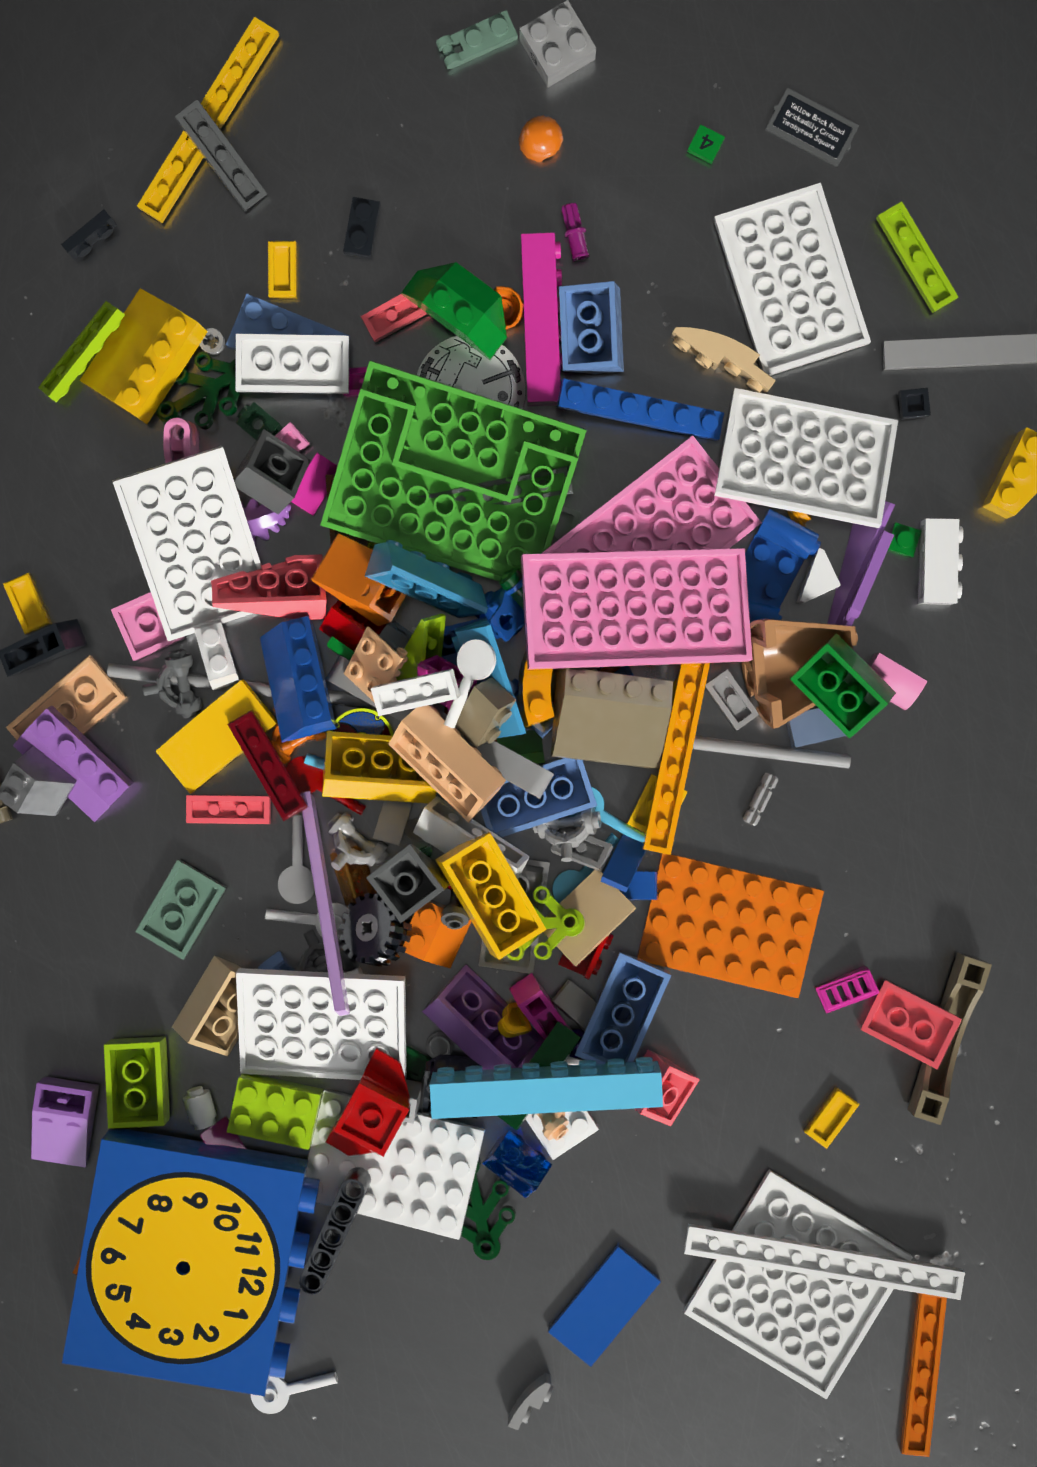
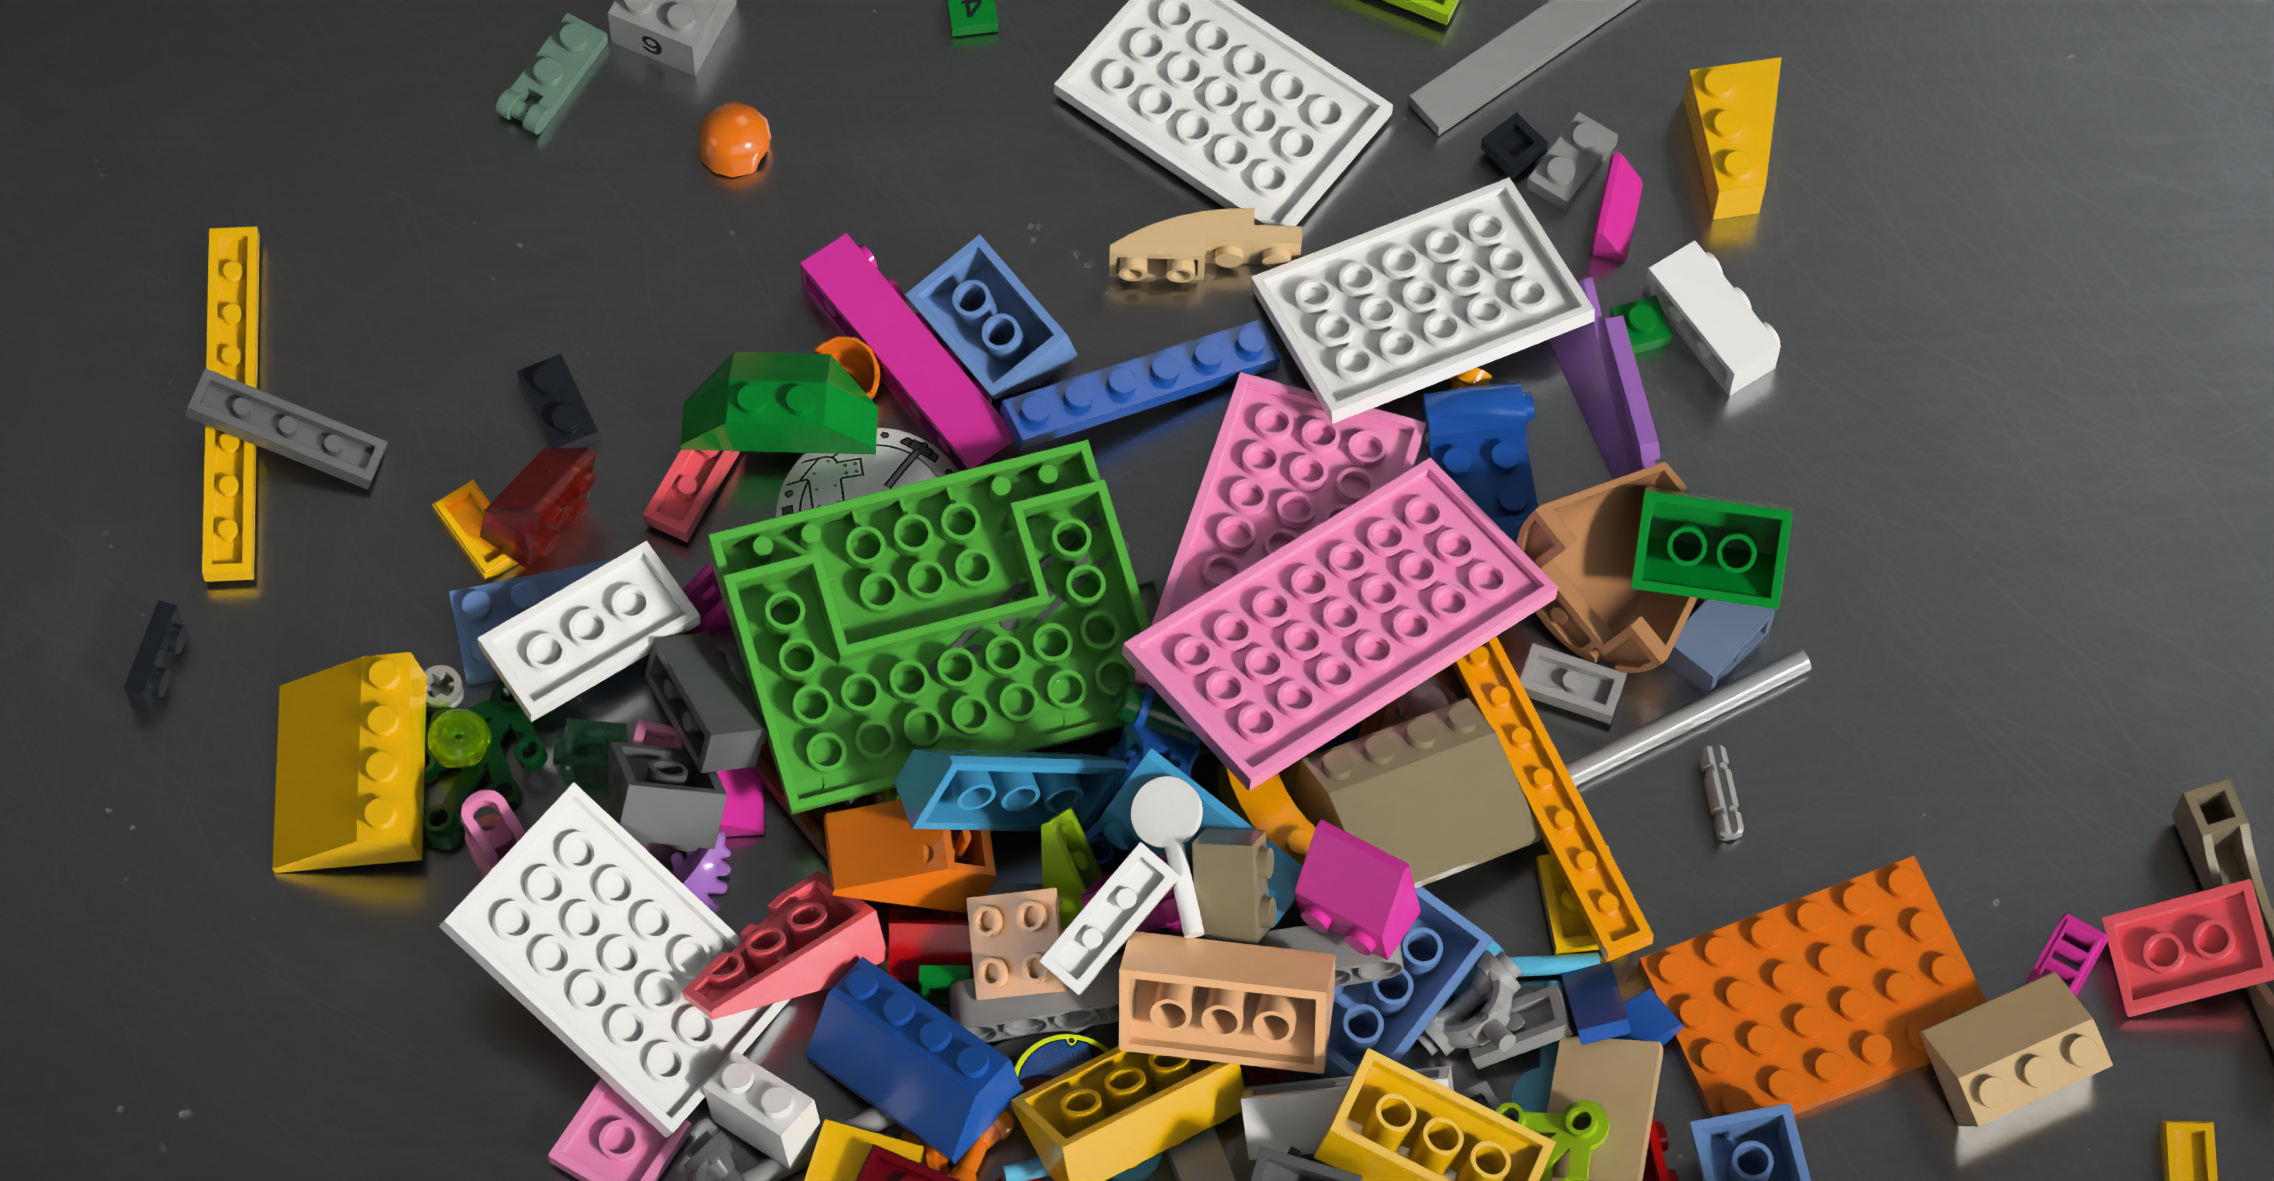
camera: 35 degrees left, 25 degrees down
lime plate [38,301,125,403] -> none
magenta axle [562,203,590,261] -> none
white slope [796,548,841,604] -> none
bright pink brick [868,653,928,710] -> none
none -> clear neon green plate [427,708,491,768]
none -> clear red slope [479,447,597,569]
none -> dark grey brick [645,632,767,773]
none -> dark pink slope [1295,819,1421,960]
none -> light grey plate [1526,112,1618,211]
none -> dark pink slope [1590,152,1643,262]
none -> tan slope [1919,972,2113,1127]

